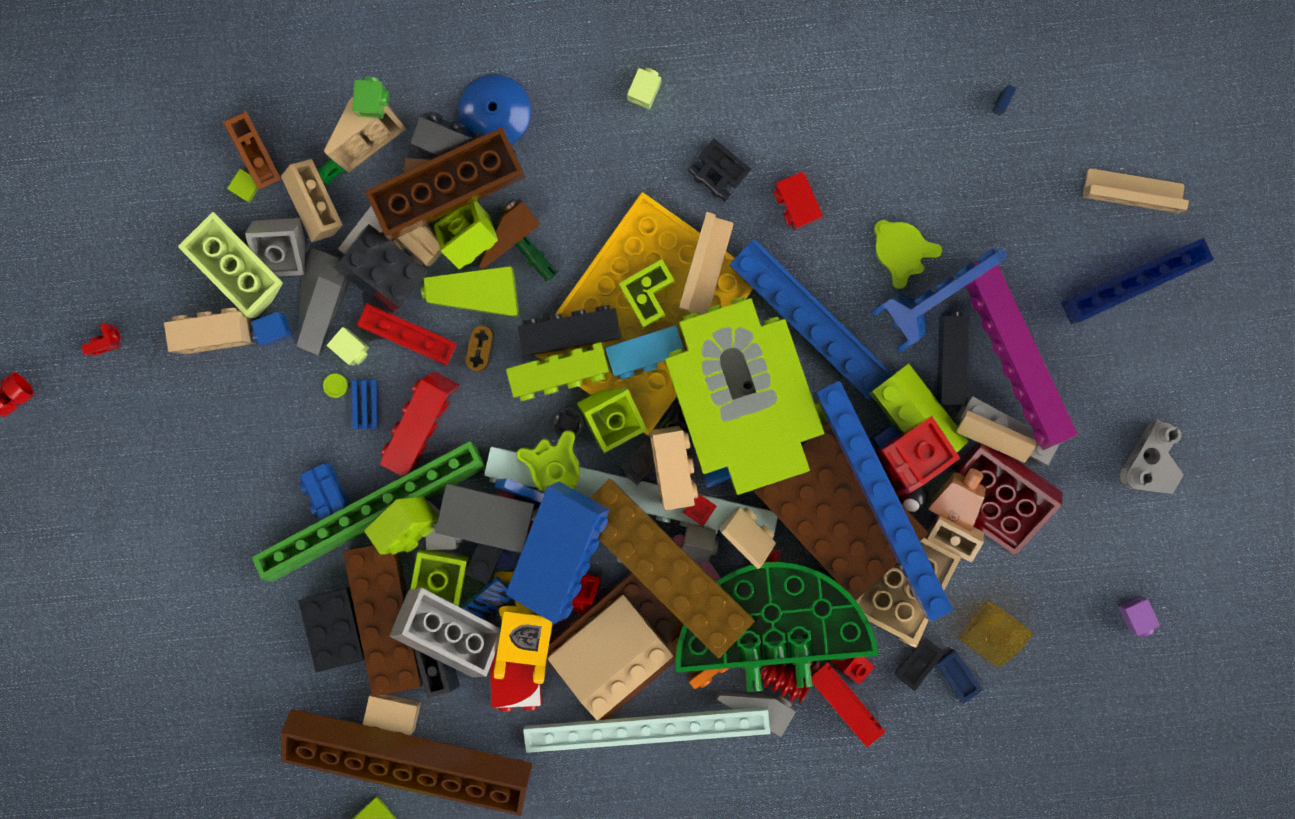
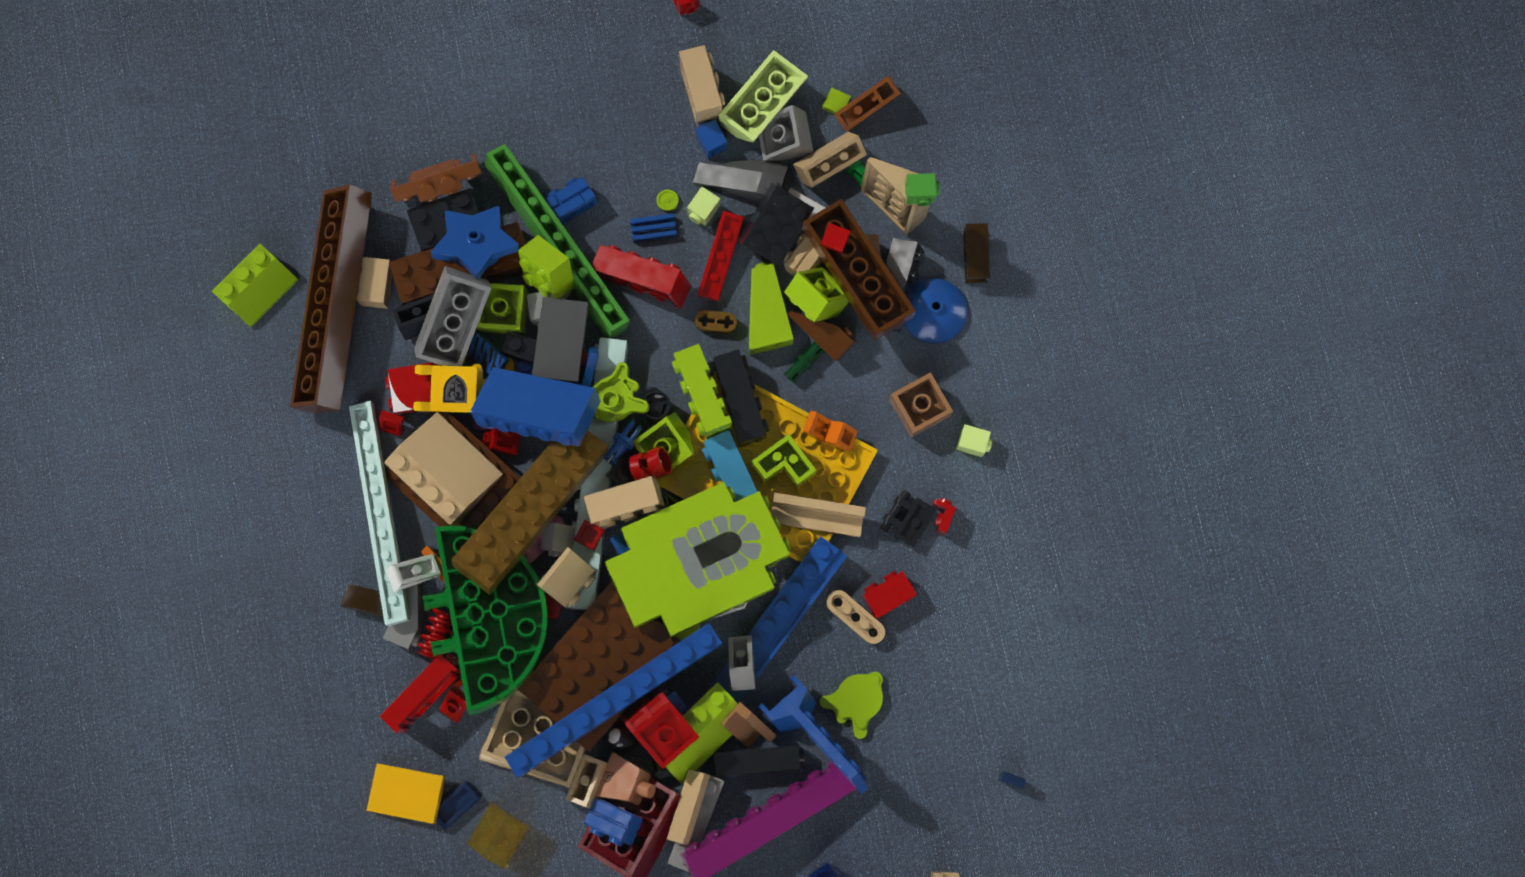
camera: 75 degrees right, 10 degrees down
black plate [895,637,945,691] -> none
none -> dark brown slope [340,584,384,618]
none -> yellow tile [366,763,446,824]
none -> red tile [379,410,404,437]
none -> white slope [386,554,442,591]
none -> dark orange bracket [390,153,482,202]
none -> blue plate [431,206,519,279]
none -> blue brick [584,798,643,846]
none -> blue arm [603,420,642,466]
none -> red wheel [629,446,672,481]
none -> medium nougat panel [722,702,777,748]
none -> light grey slope [728,635,756,691]
none -> orange slope [803,411,858,452]
none -> red tile [820,223,850,254]
none -> tan plate [826,590,885,644]
none -> medium nougat brick [889,372,953,438]
none -> red bracket [932,498,956,536]
none -> dark brown piece [963,223,990,283]

